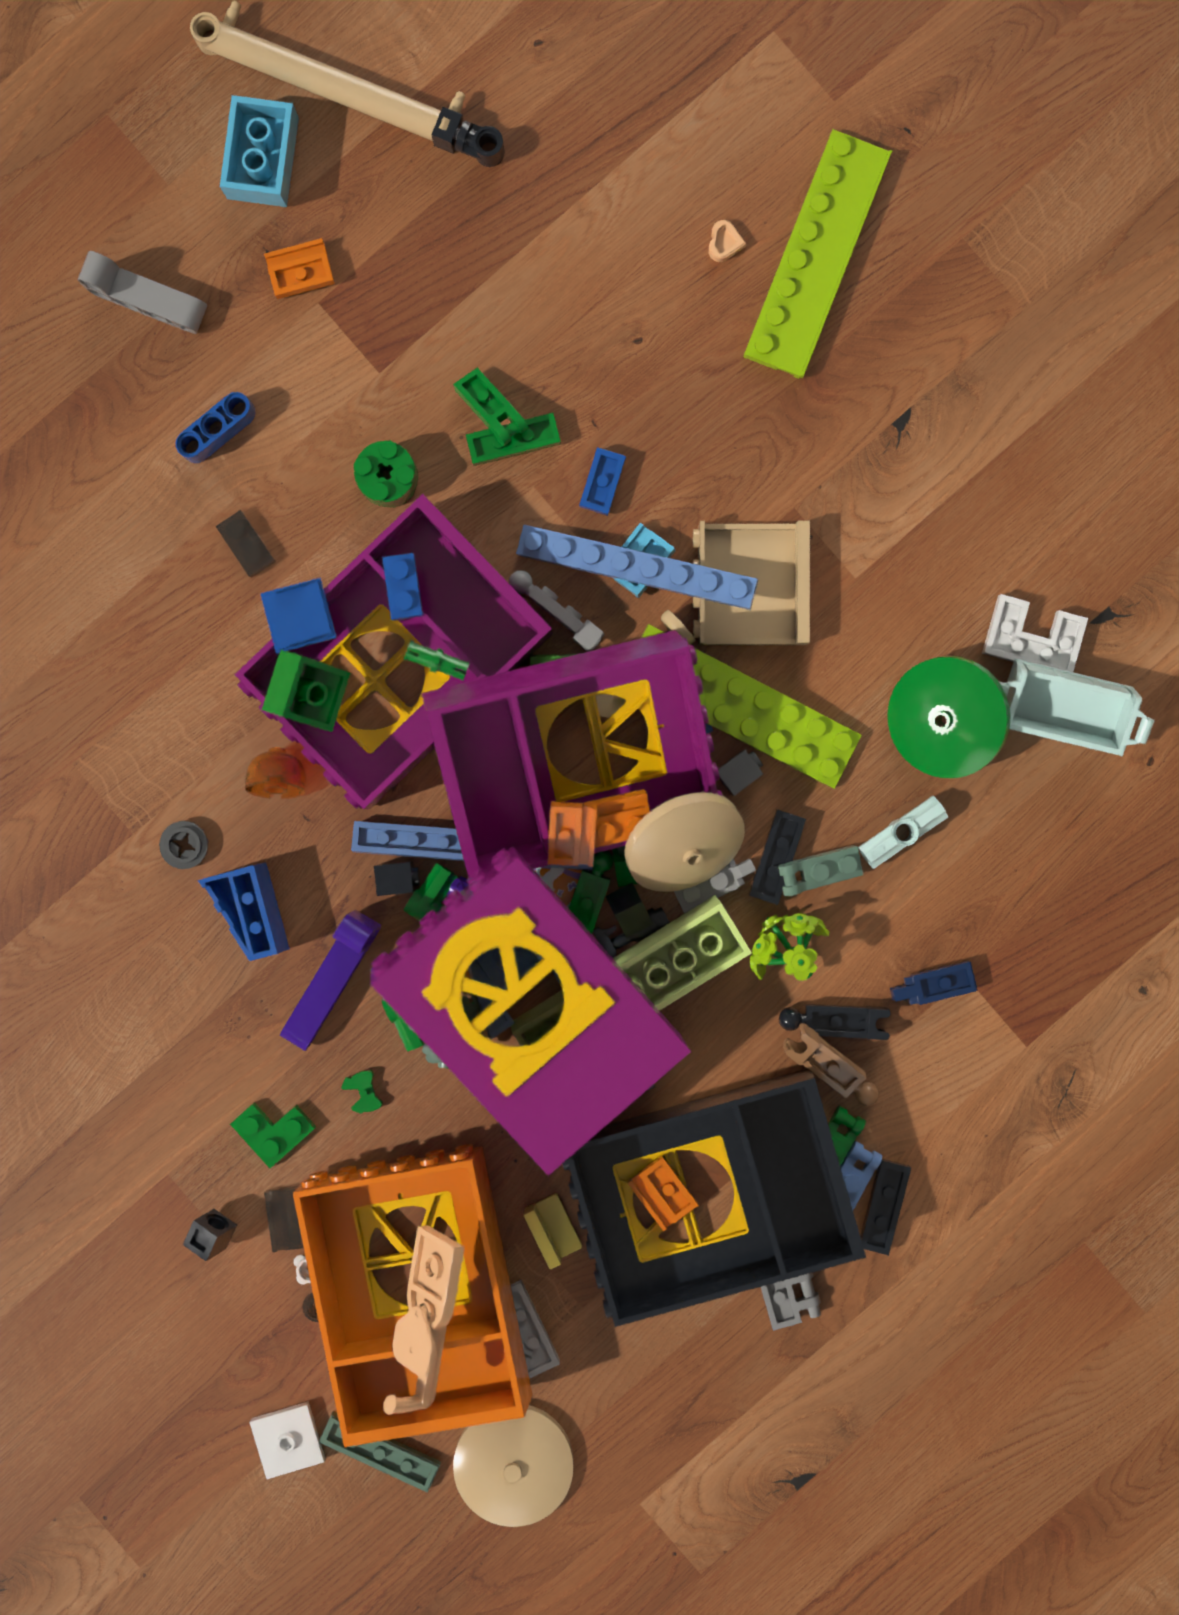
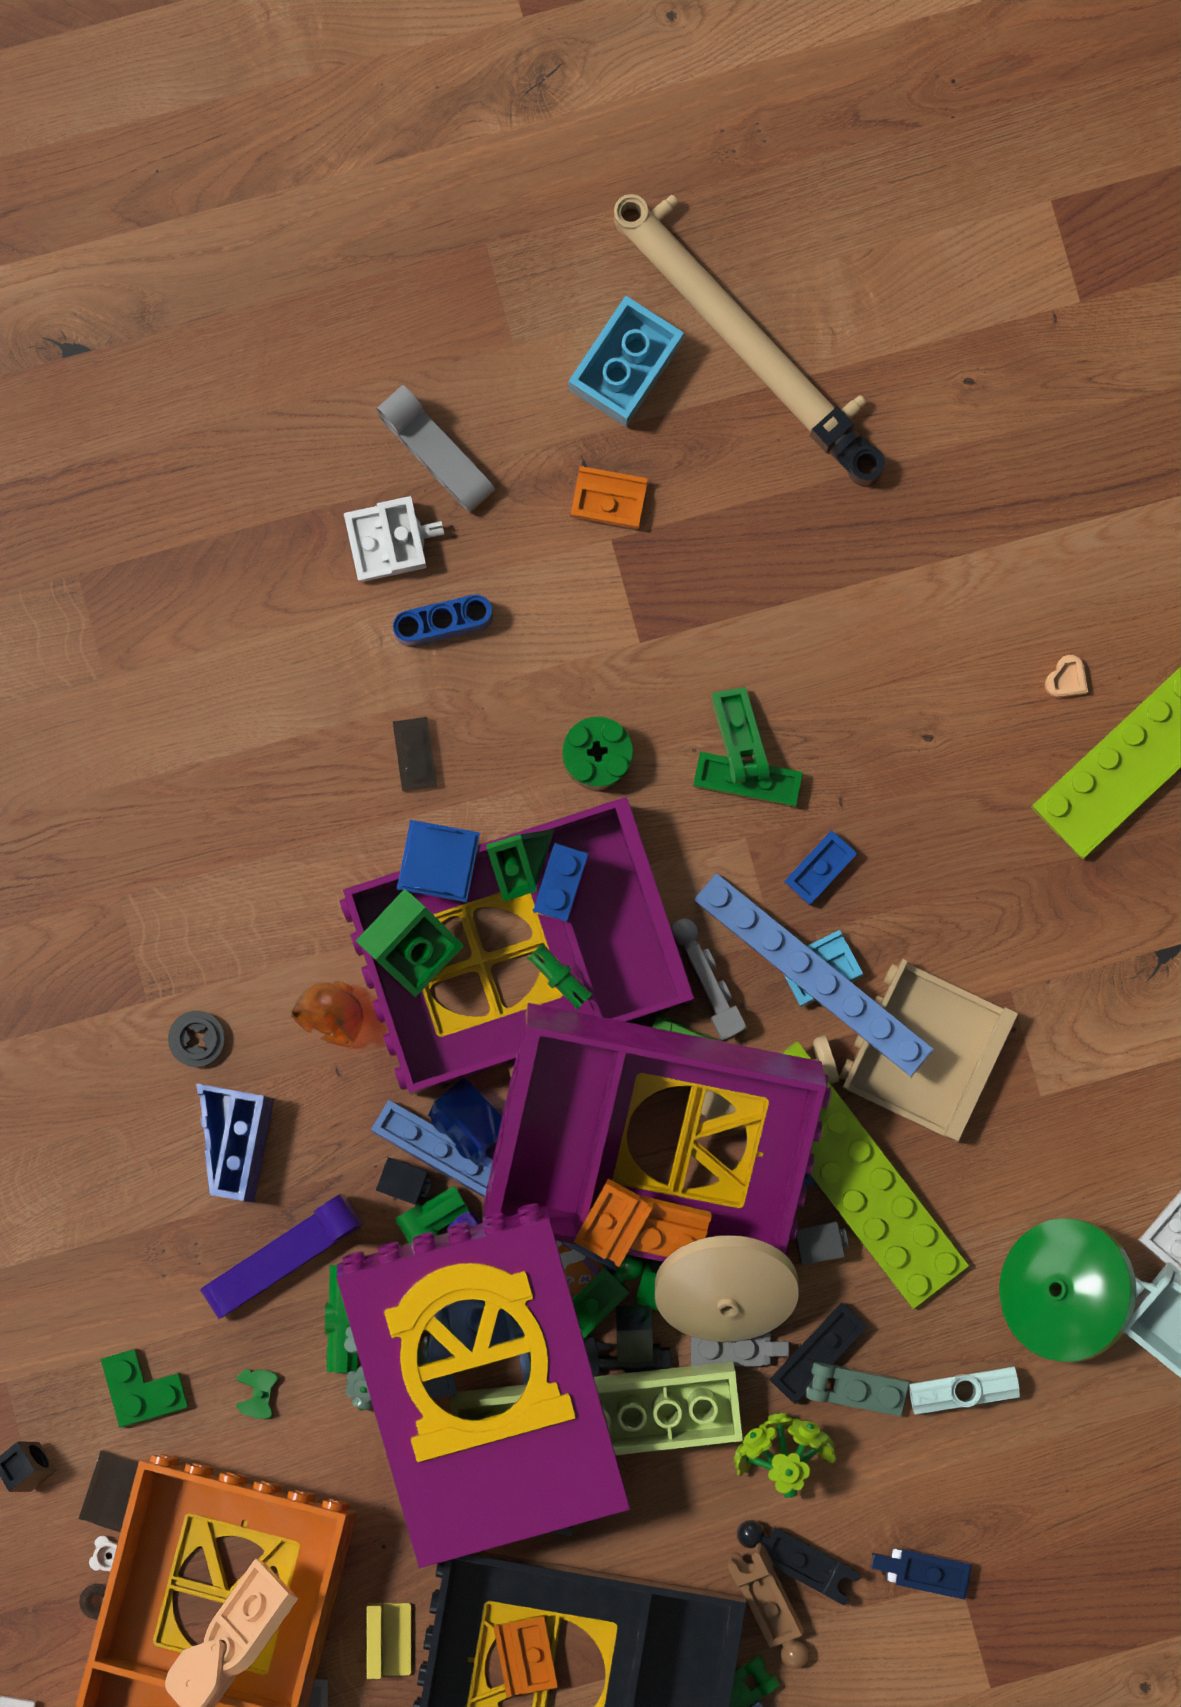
camera: 25 degrees right, 5 degrees down
none -> white plate [344,496,444,583]
none -> clear blue brick [428,1077,502,1166]
none -> green slope [486,829,555,902]

